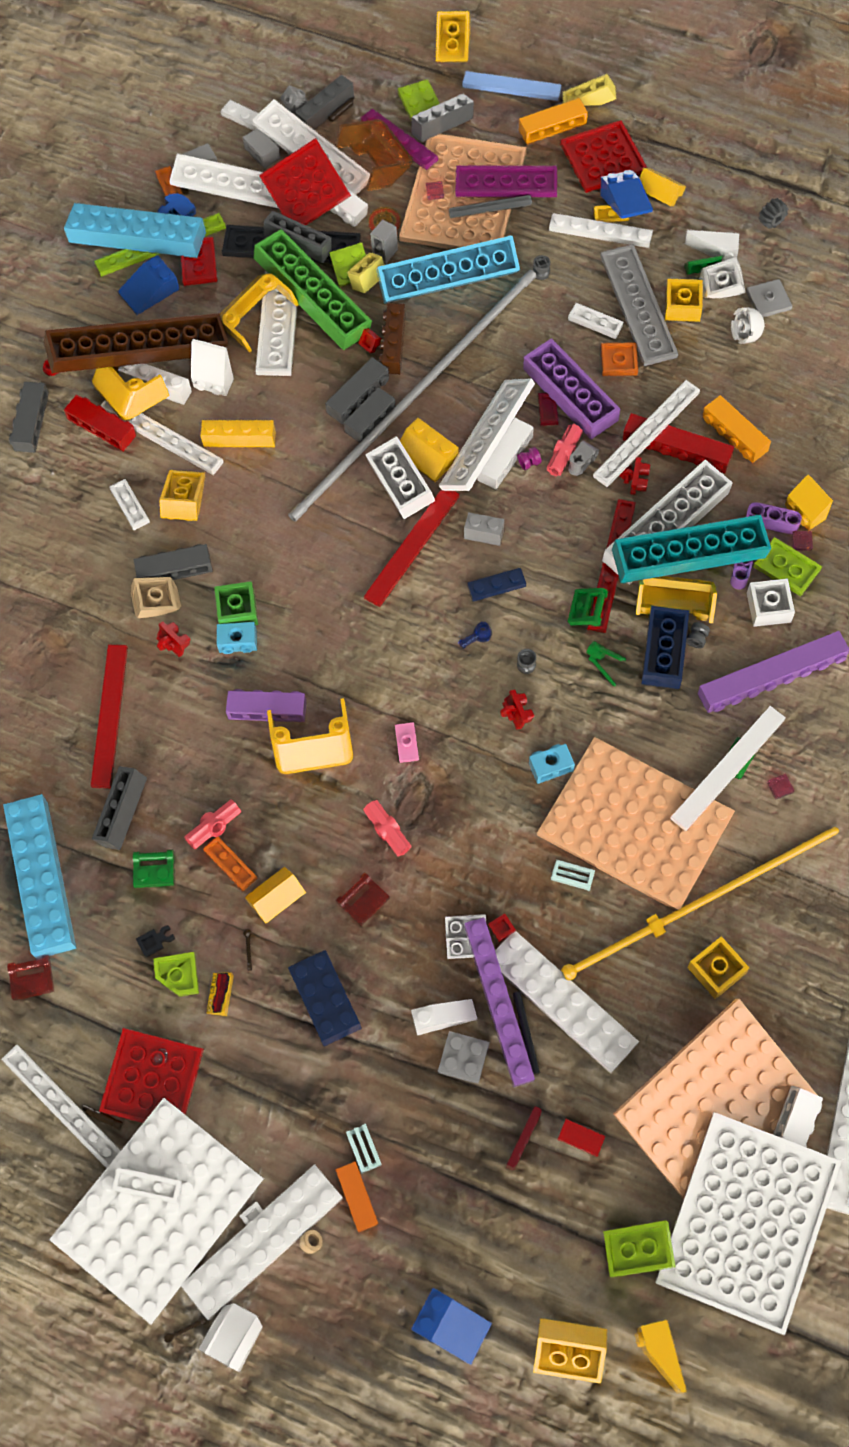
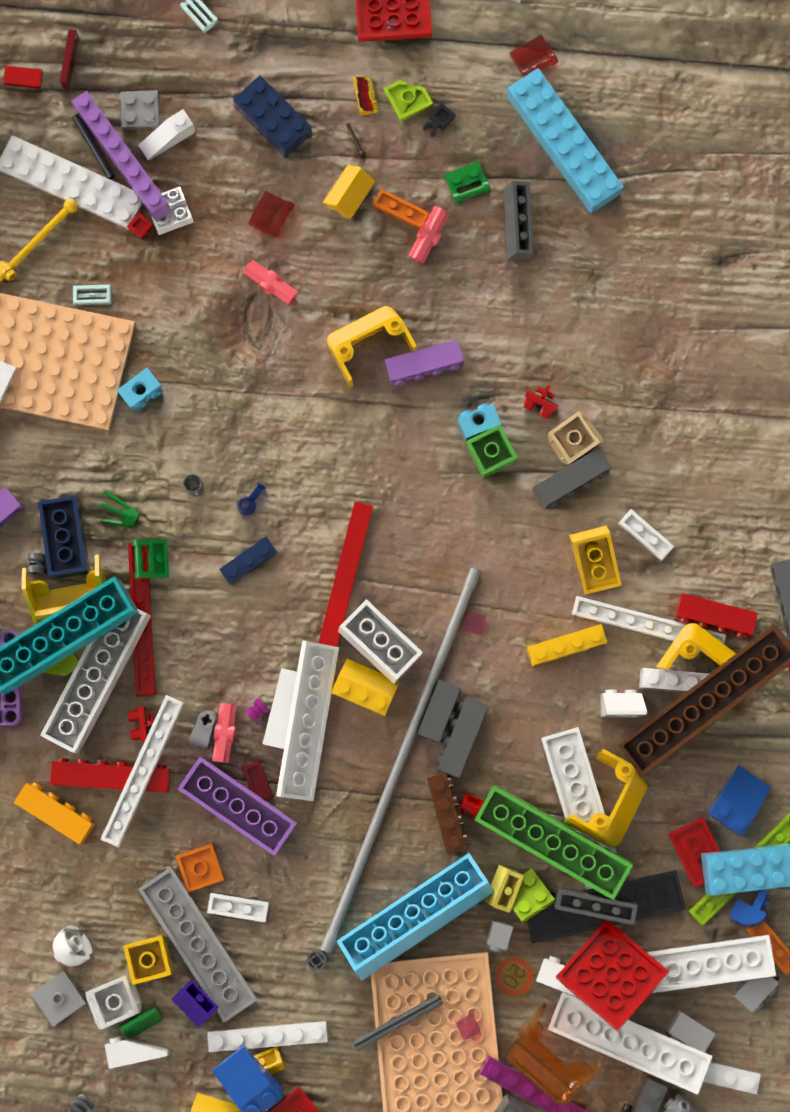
camera: 160 degrees right, 15 degrees up
red tile [91,645,128,788] -> none
bright pink plate [395,722,419,763] -> none
magenta plate [455,165,557,197] -> none
light grey brick [464,512,505,546] -> none
red hips [500,690,534,729] -> none
none -> dark purple brick [172,979,218,1028]
none -> clear pink tile [463,611,487,635]

